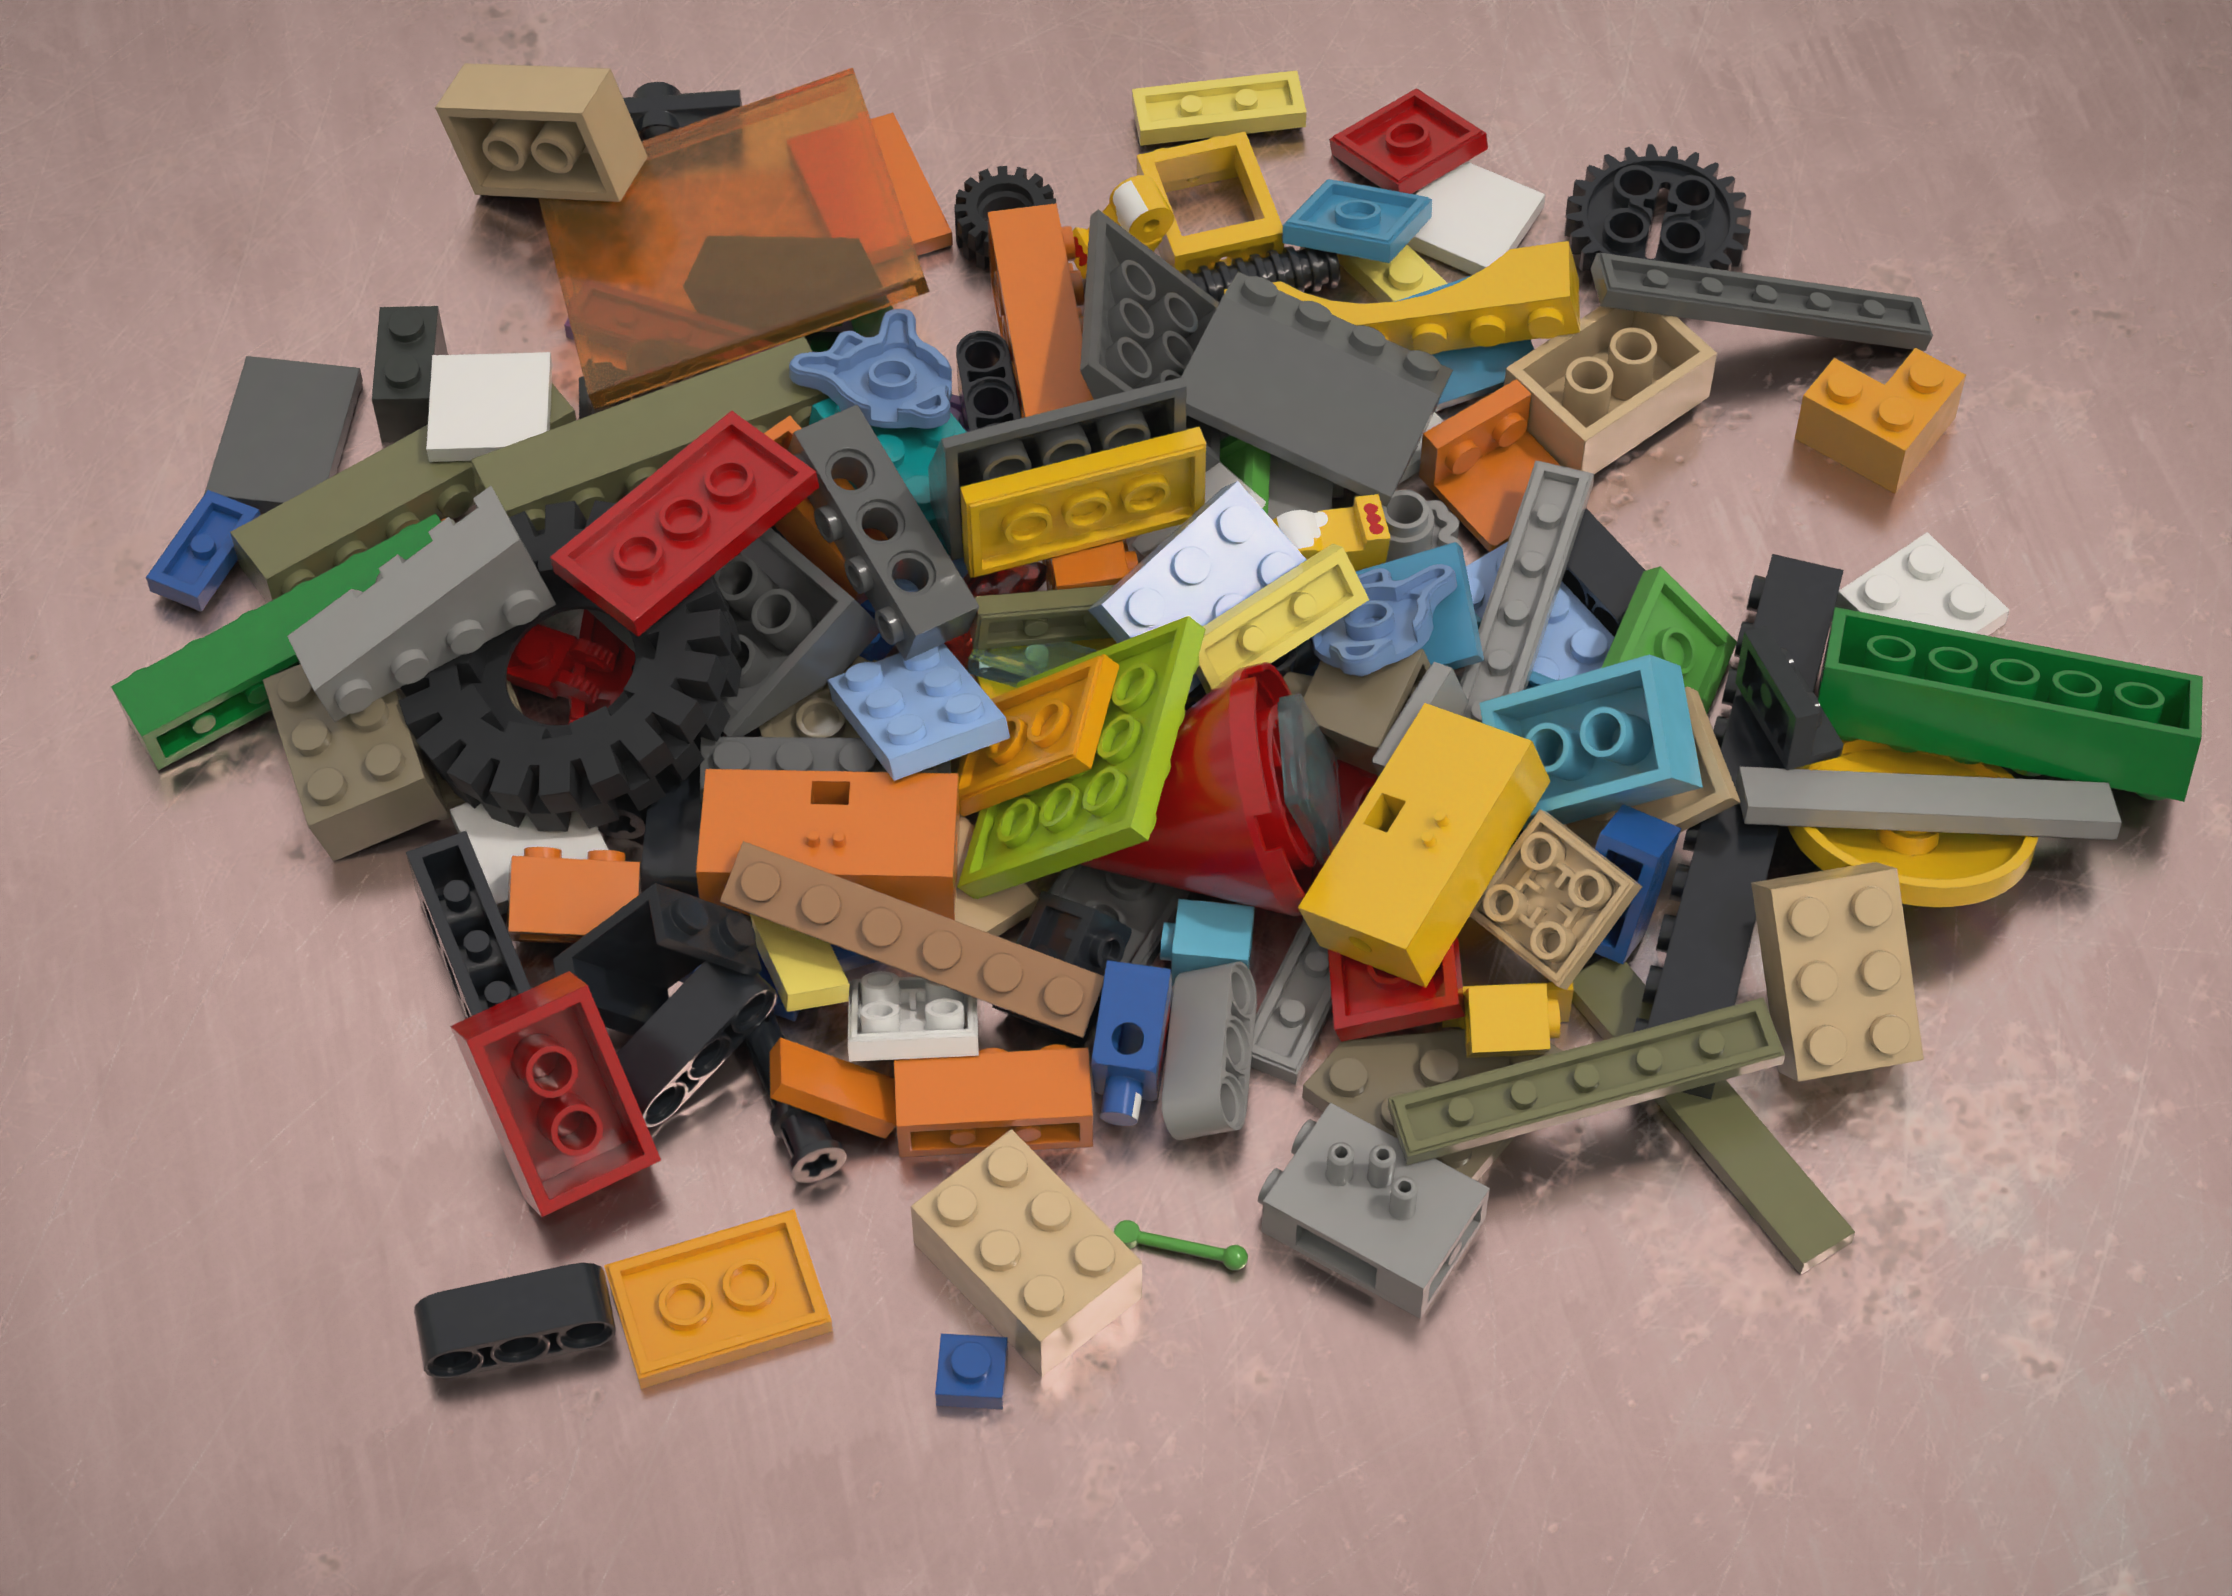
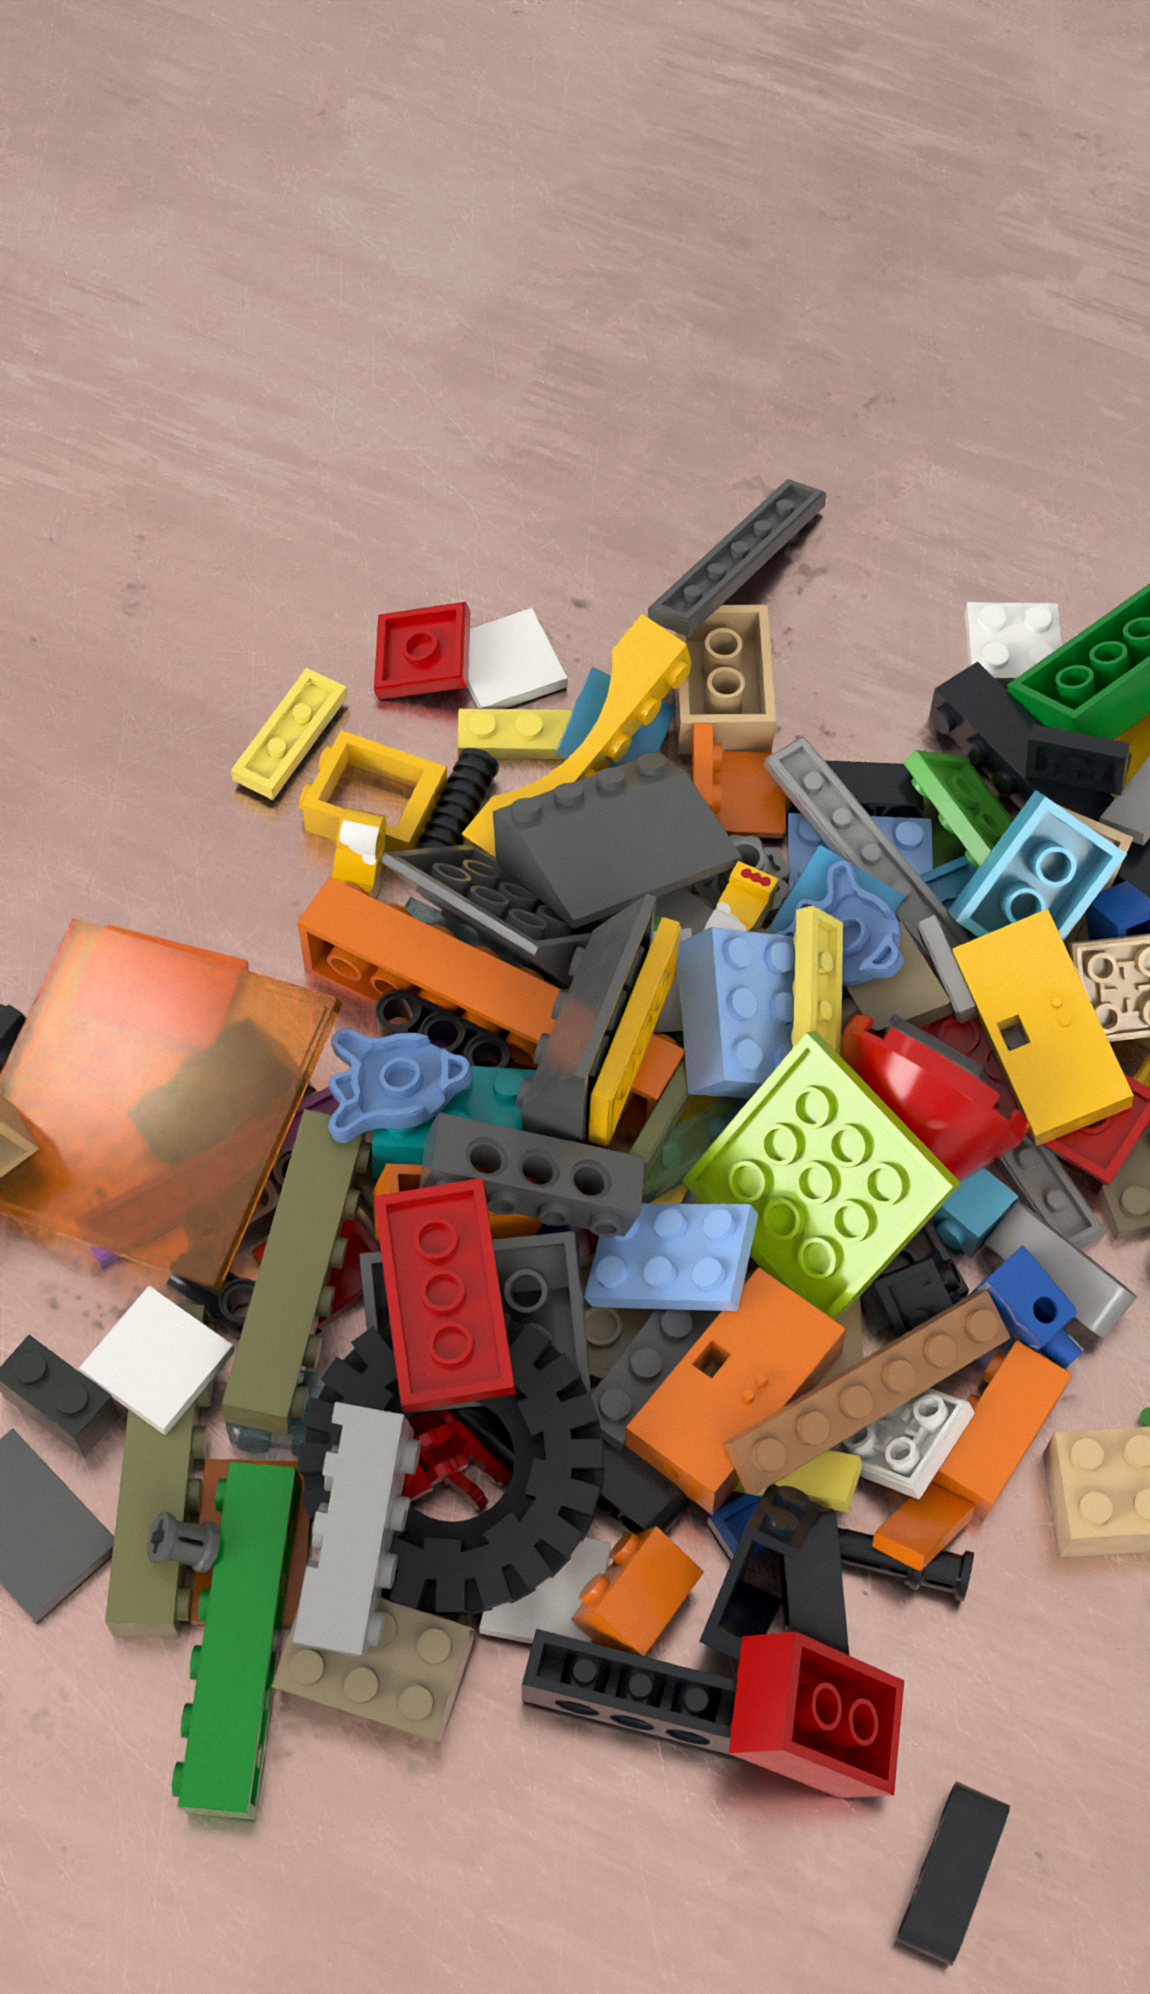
camera: 55 degrees left, 5 degrees up
blue plate [146,490,261,612] -> none
light orange tile [604,1209,833,1389] -> none
black tyre [954,166,1056,270] -> none
light orange tile [957,654,1120,817] -> none
dark azure tile [1283,179,1432,263] -> none
black gear [1564,144,1751,271] -> none
light orange brick [1795,348,1966,494] -> none
none -> dark grey bush [147,1511,220,1573]

